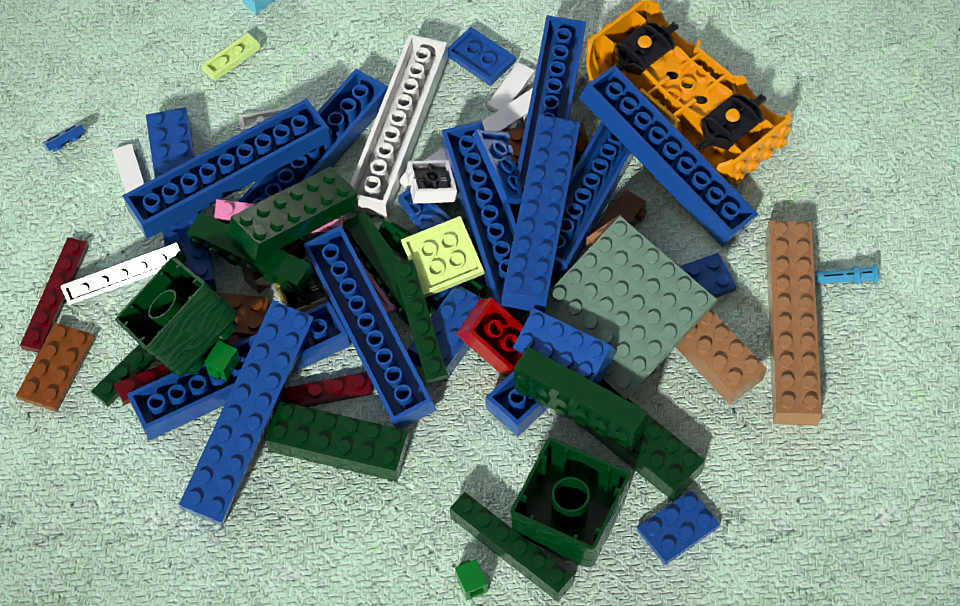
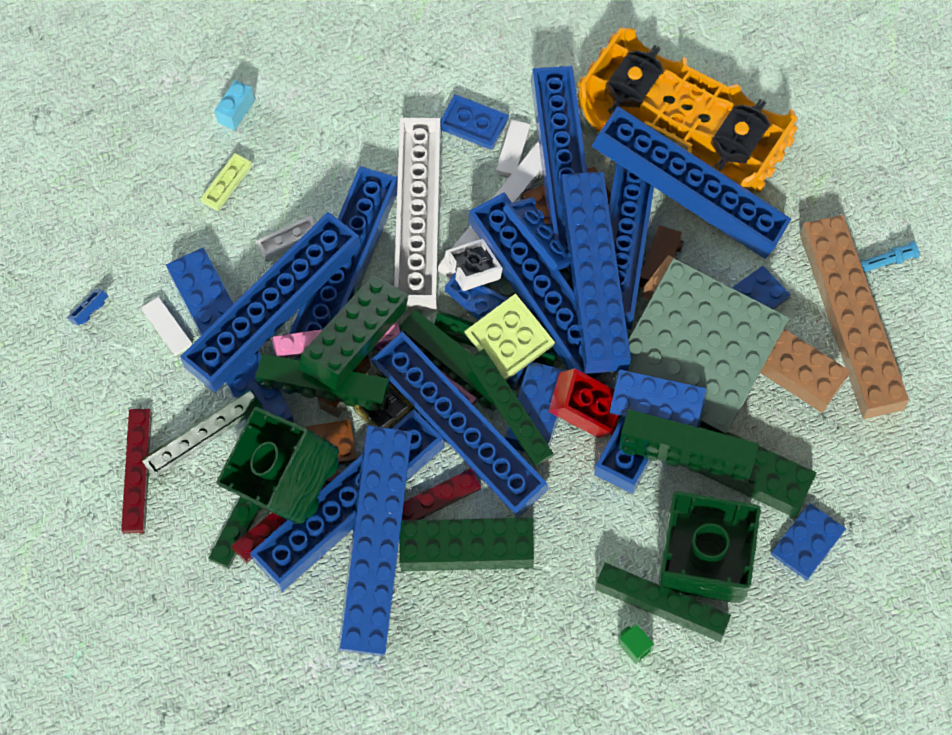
camera: 15 degrees left, 5 degrees up
dark orange plate [16,322,96,412] -> none
green brick [204,340,241,381] -> none

